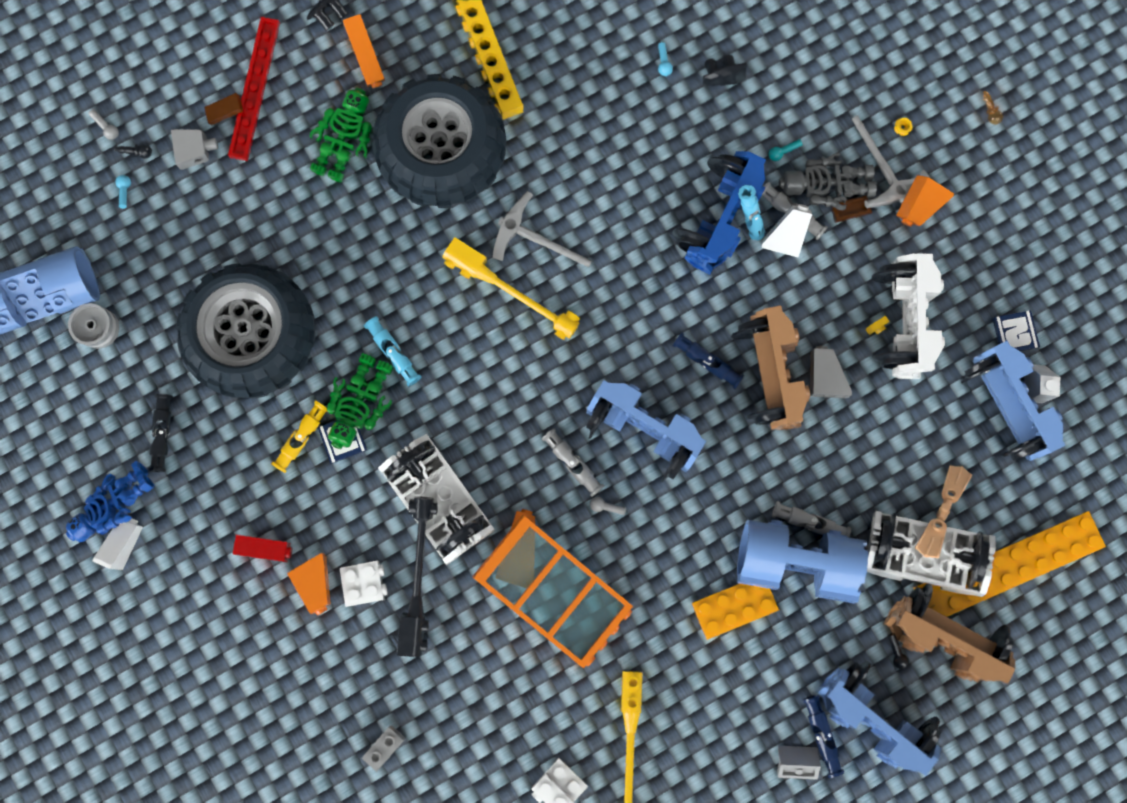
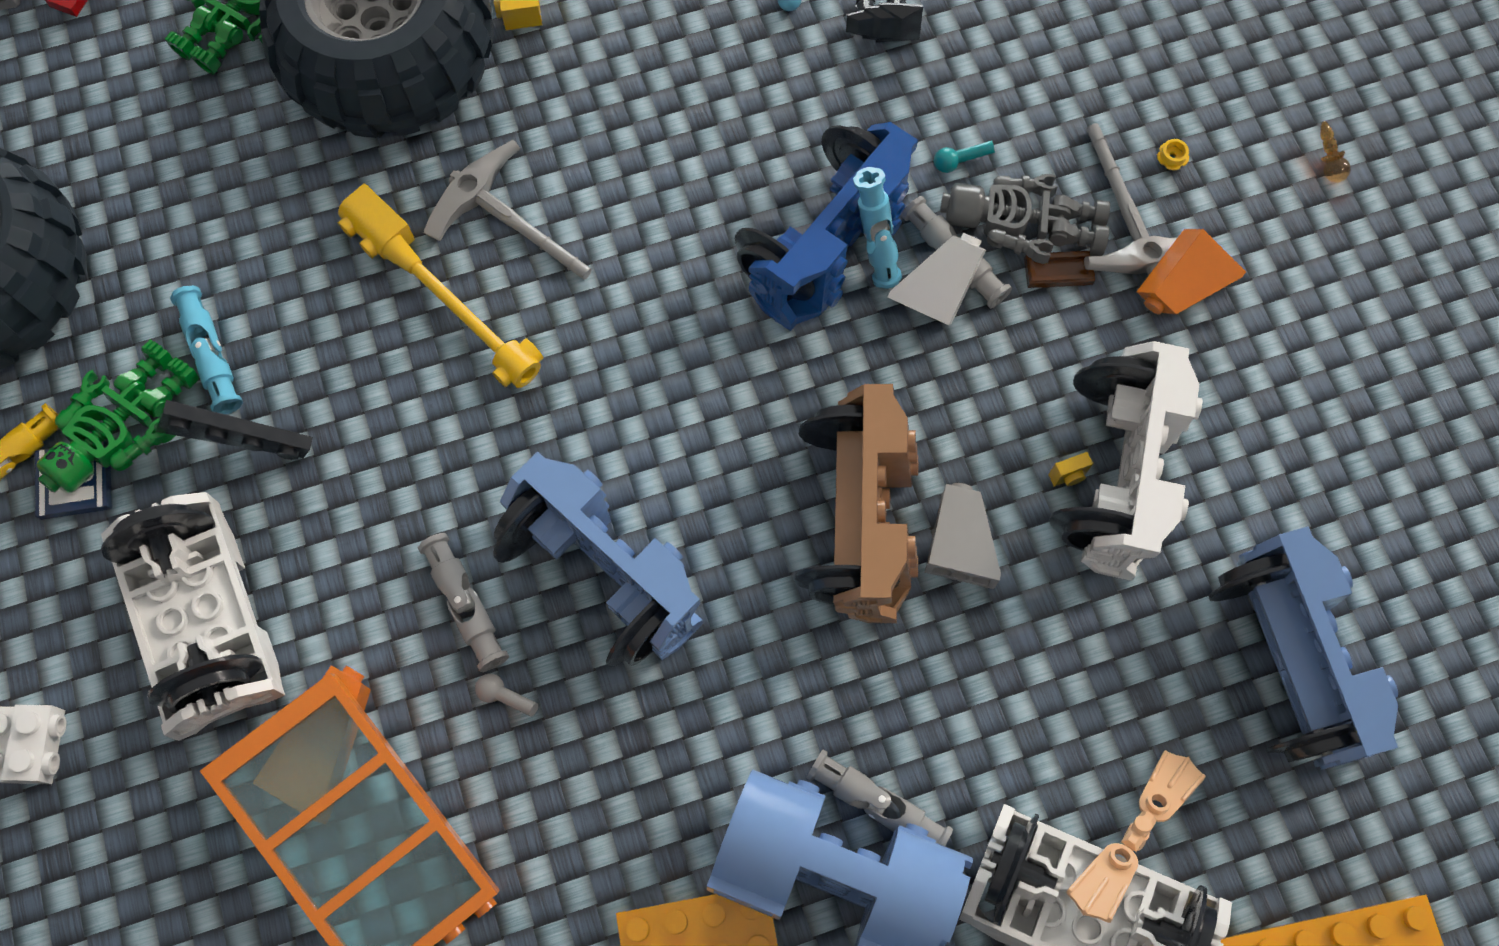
camera: 15 degrees right, 10 degrees down
black bar [397,496,438,657] -> none
dark blue piece [672,332,745,389] -> none
tile [992,310,1040,351] -> none
white slope [1024,364,1060,403] -> none
none -> black wing [156,400,313,460]

